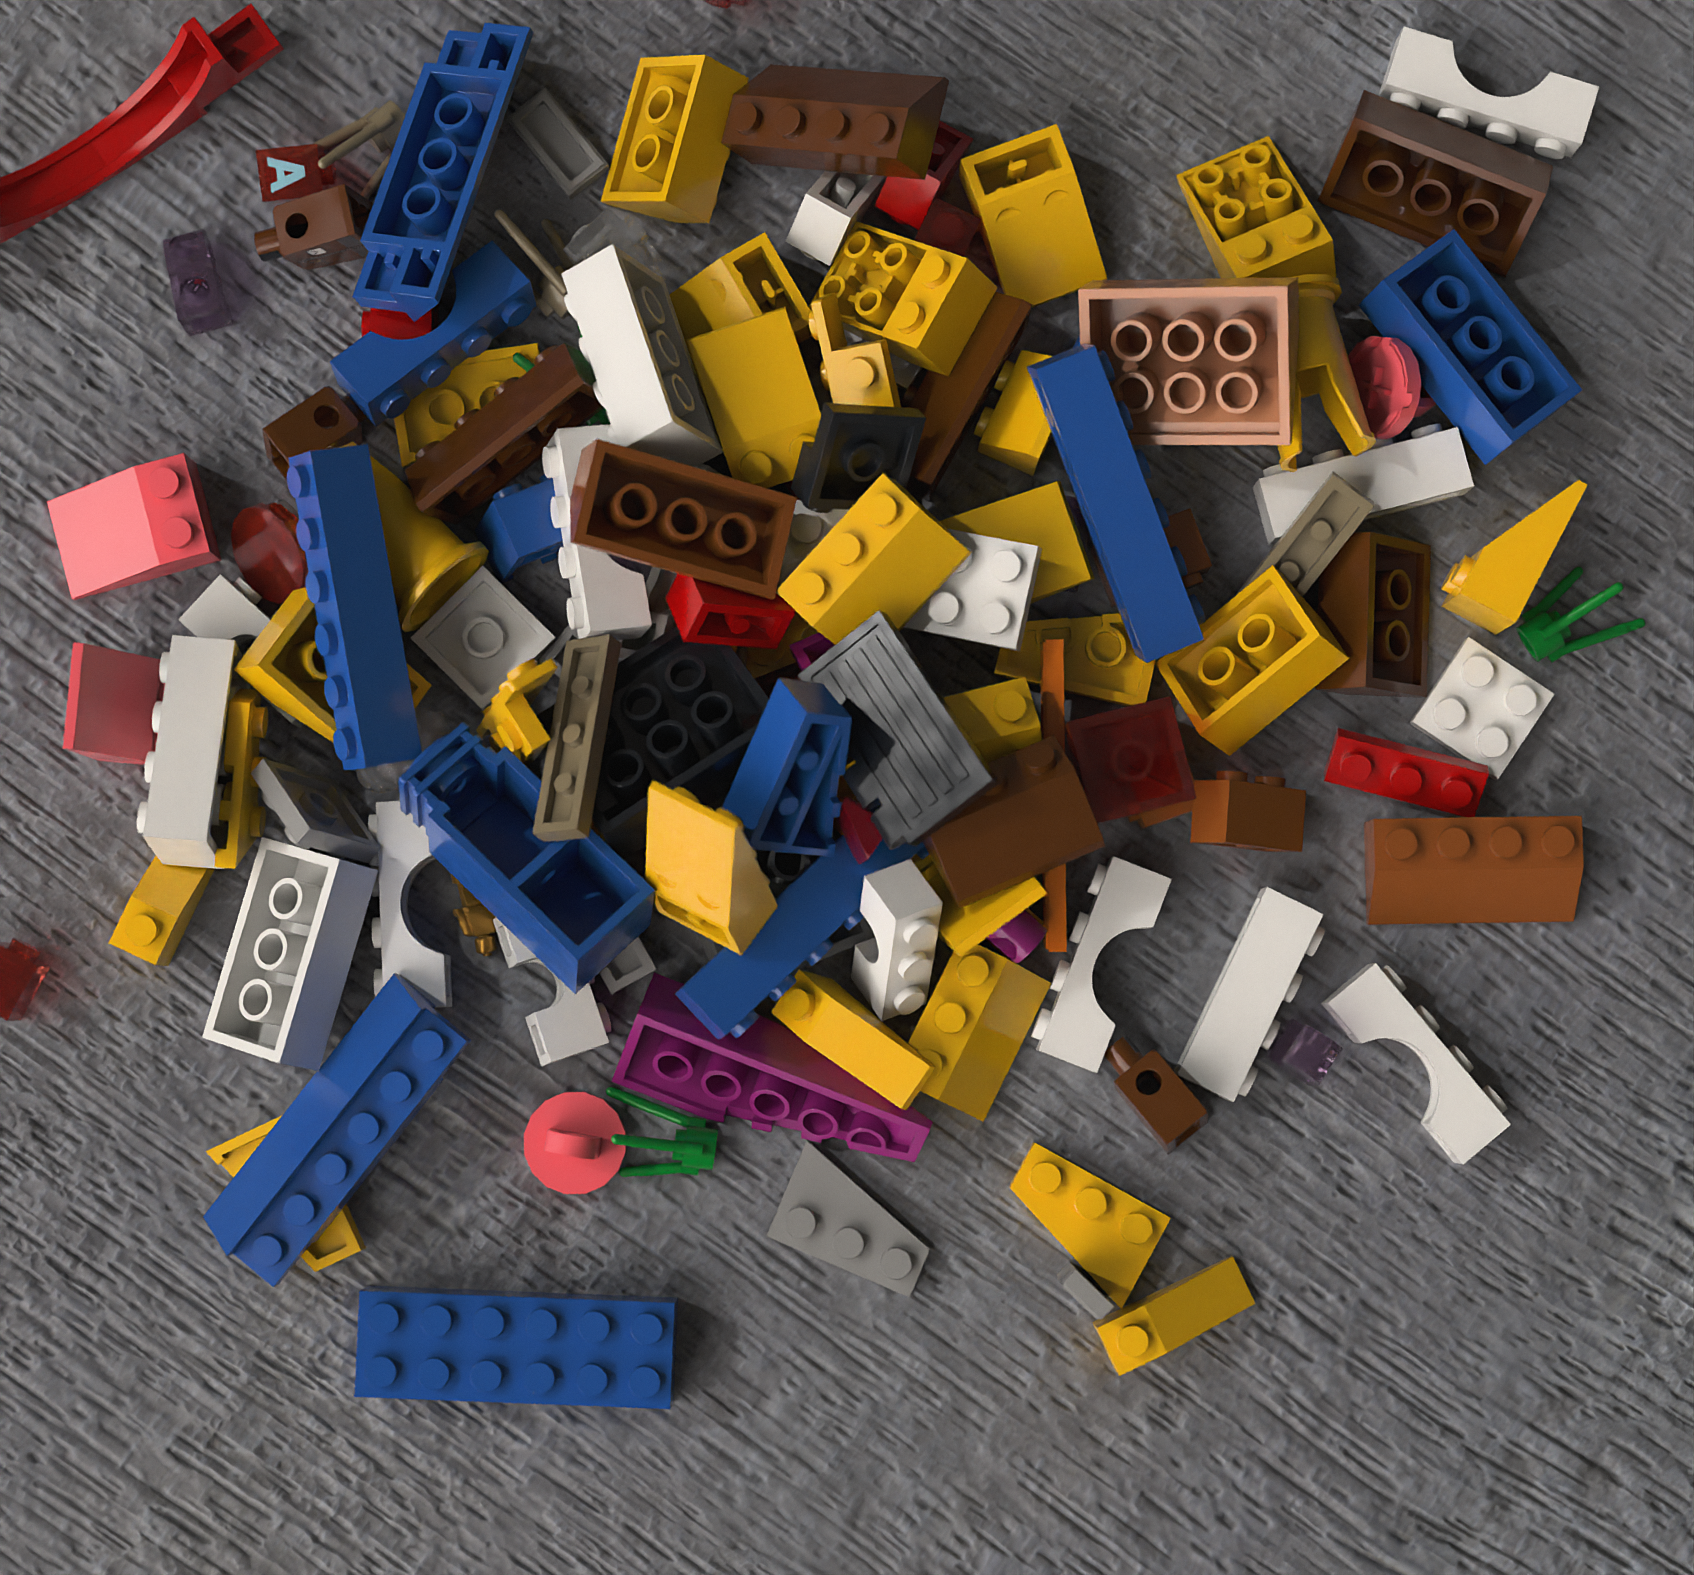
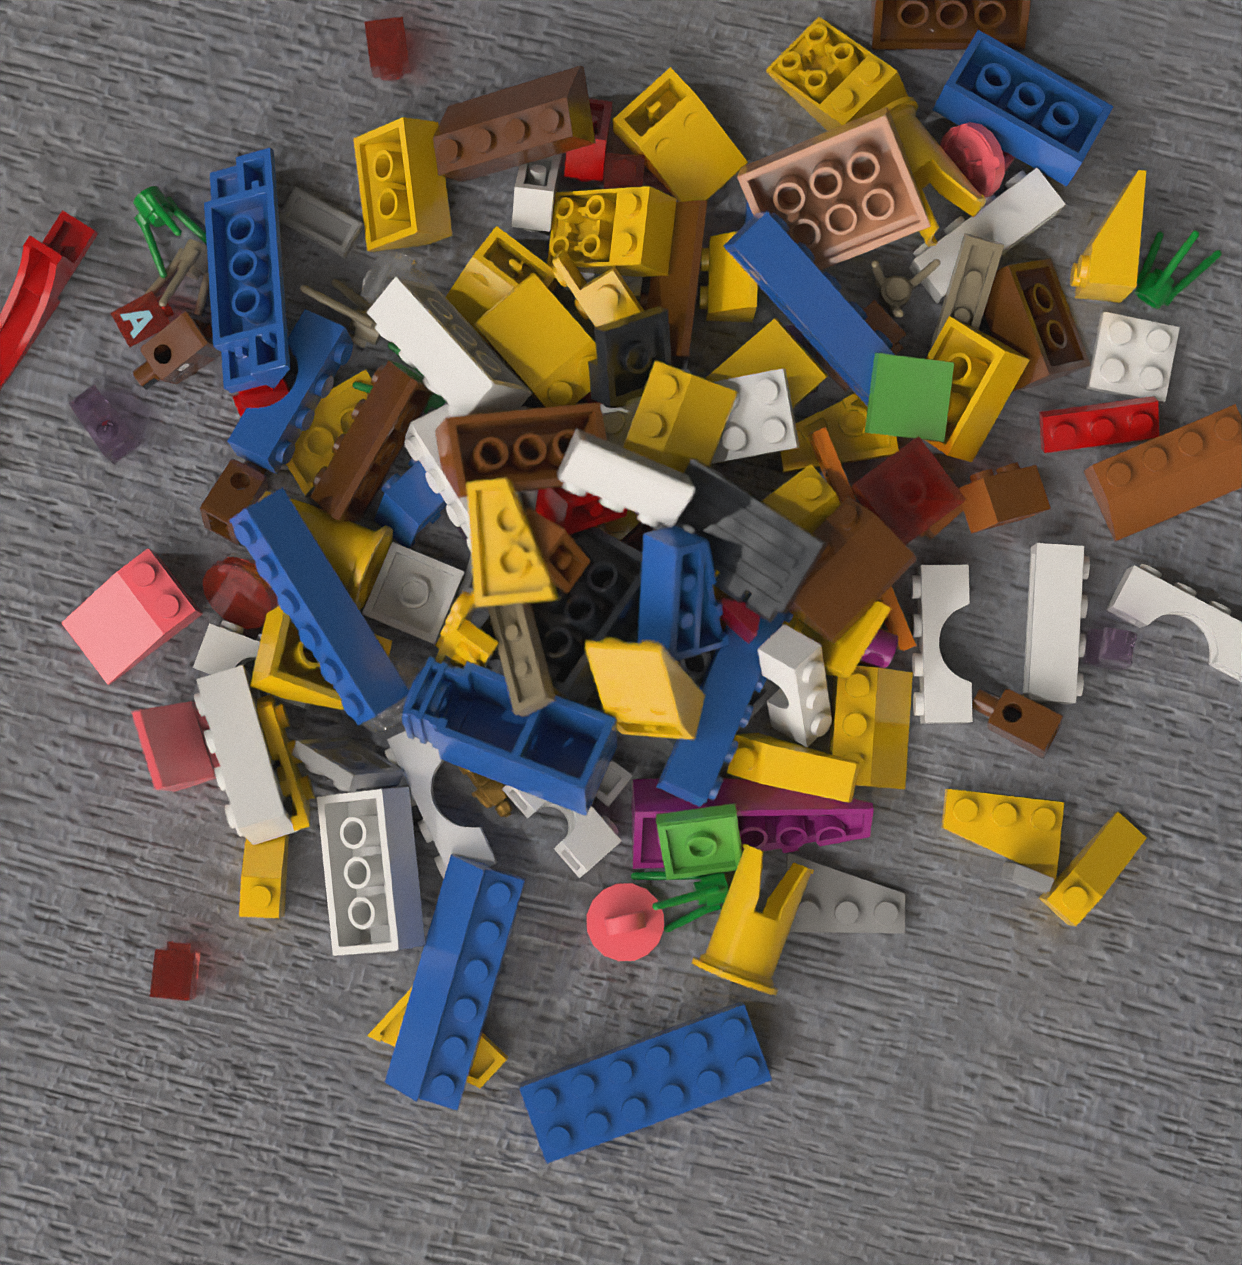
camera: 30 degrees left, 0 degrees up
none -> green plant [133,186,207,278]
none -> yellow wing [467,479,559,607]
none -> dark orange brick [524,508,590,593]
none -> white slope [558,429,695,528]
none -> bright green tile [656,804,742,880]
none -> yellow piece [691,844,814,995]
none -> bright green tile [865,353,954,442]
none -> dark tan plant [871,259,941,318]

